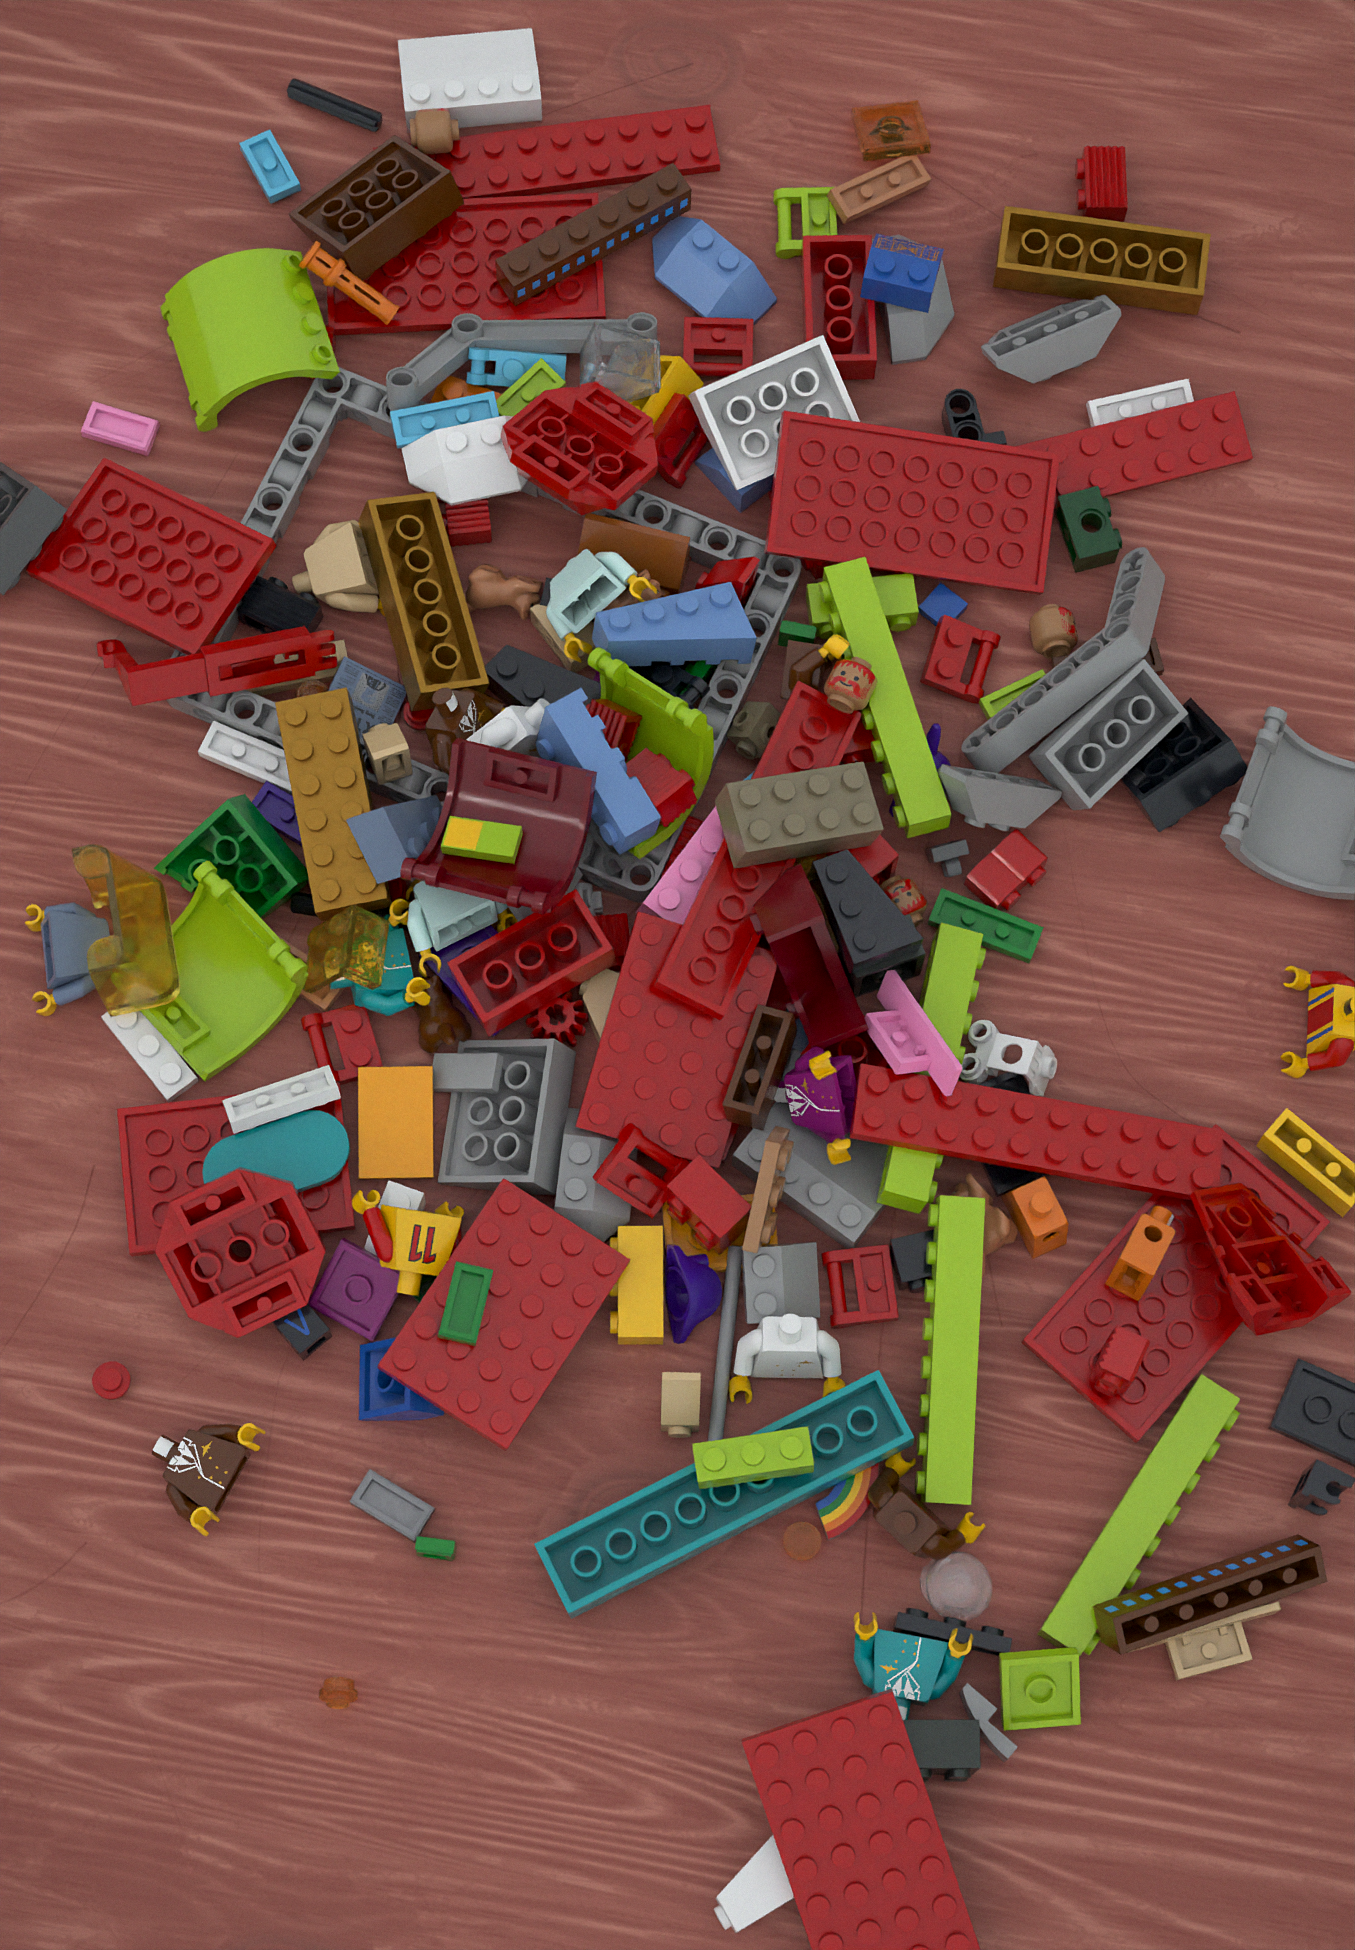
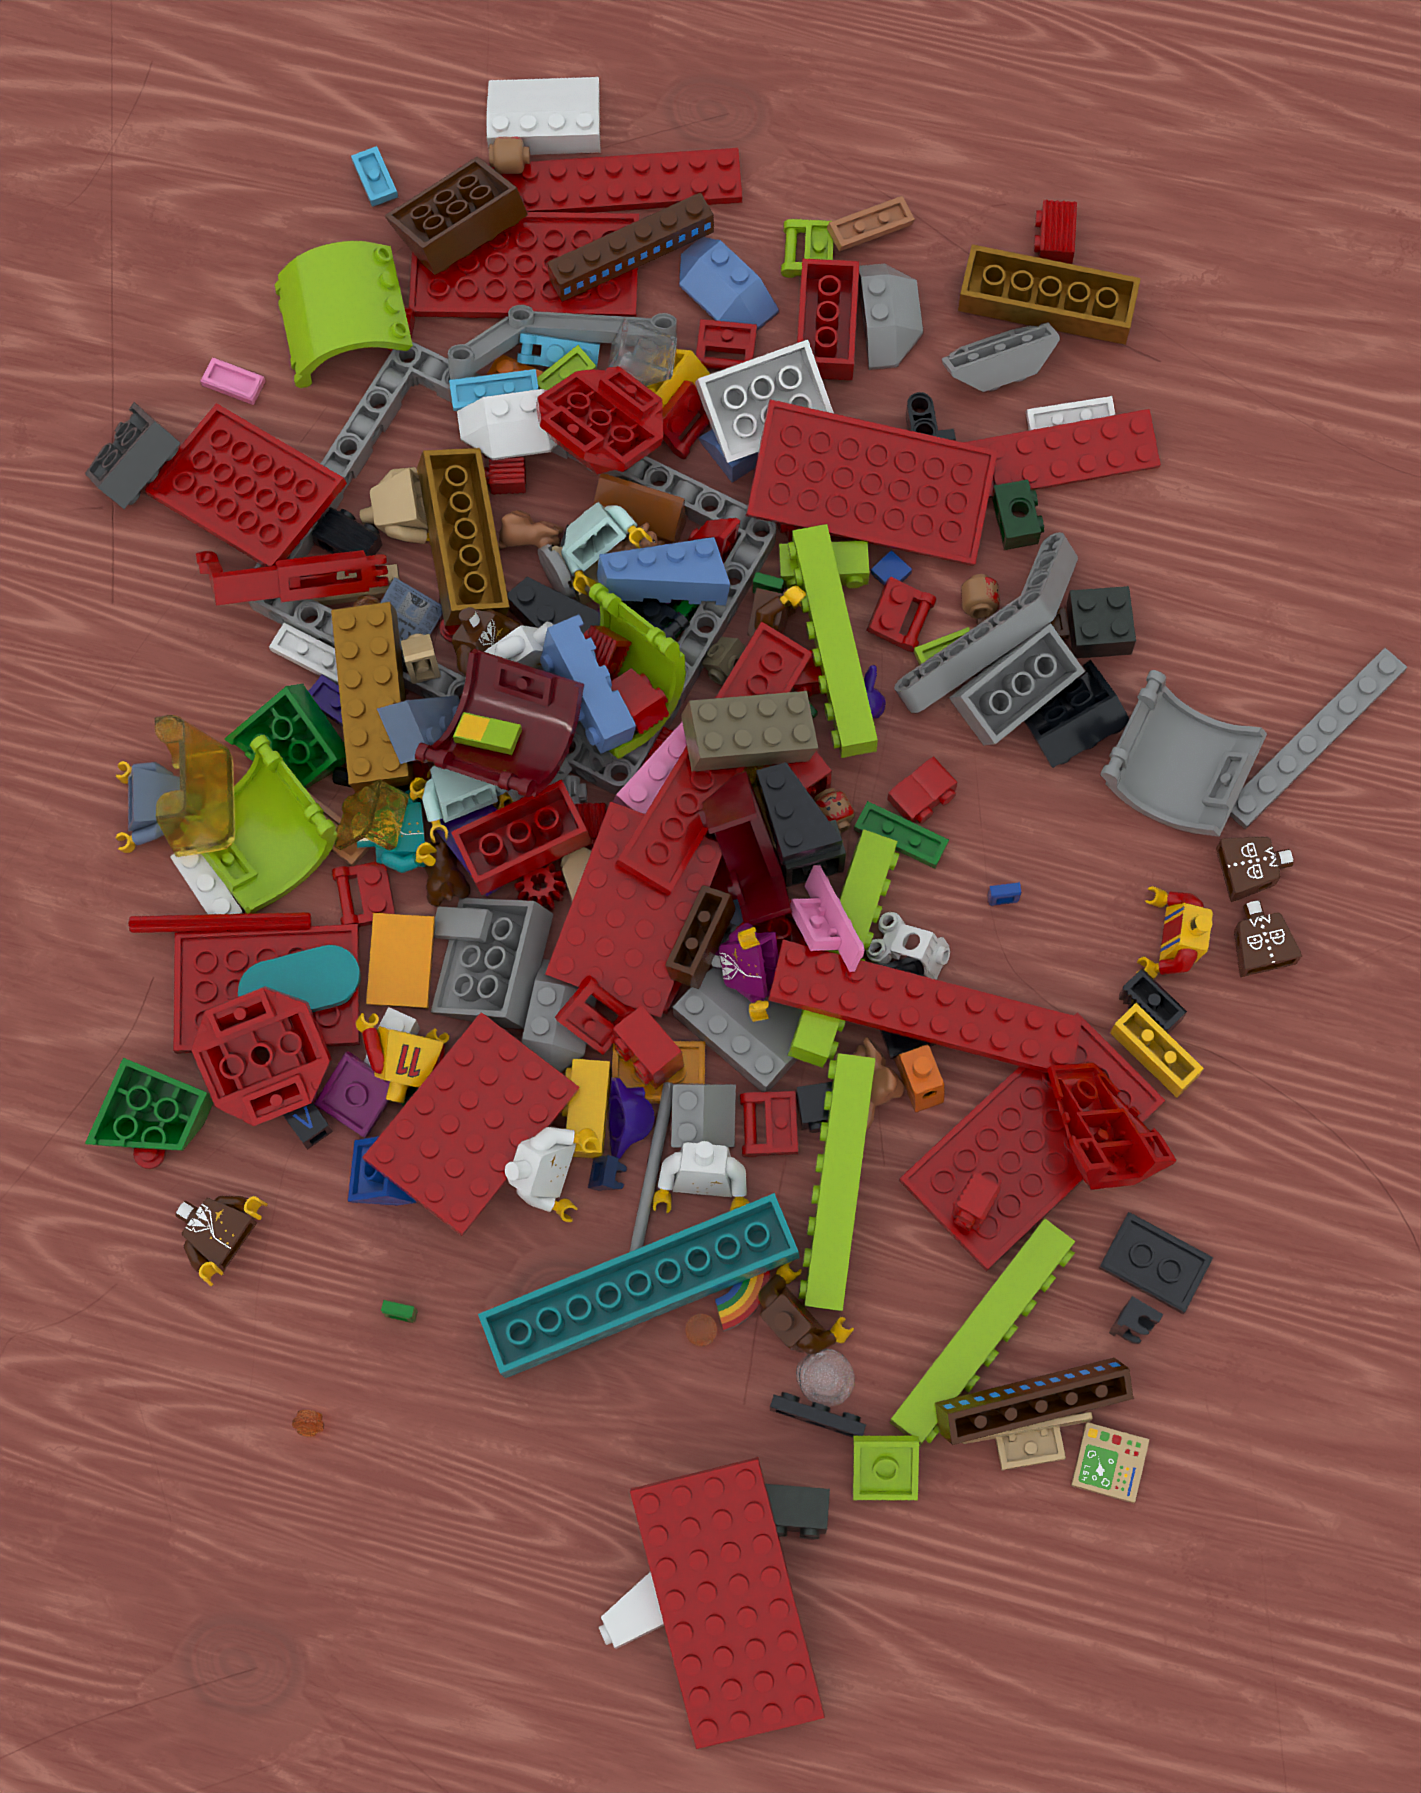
camera: 10 degrees right, 0 degrees up
white plate [222,1065,341,1134] -> none
black axle [287,78,383,132] -> none
orange pin [298,240,399,325] -> none
flat silver tile [349,1469,435,1543] -> none
green tile [438,1261,493,1346] -> none
tan slope [661,1372,701,1438] -> none
lime brick [692,1426,814,1489] -> none
medium nougat plate [742,1126,794,1254] -> none
medium nougat head [824,657,878,714] -> none
clear orange tile [852,100,931,162] -> none
teal torso [854,1612,973,1720] -> none
blue slope [860,233,944,313] -> none
dark grey tile [925,839,969,877] -> none
light grey wedge [937,764,1063,831] -> none
light grey slope [959,1683,1017,1762] -> none
orange torso [1105,1206,1176,1301] -> none
none -> green wedge [85,1058,213,1151]
none -> red axle [128,912,312,933]
none -> white torso [505,1127,599,1222]
none -> light grey tile [538,544,576,598]
none -> dark blue tile [588,1155,627,1191]
none -> blue tile [987,882,1022,906]
none -> pearl dark grey brick [1066,586,1136,659]
none -> tile [1071,1422,1150,1504]
none -> black brick [1119,968,1187,1034]

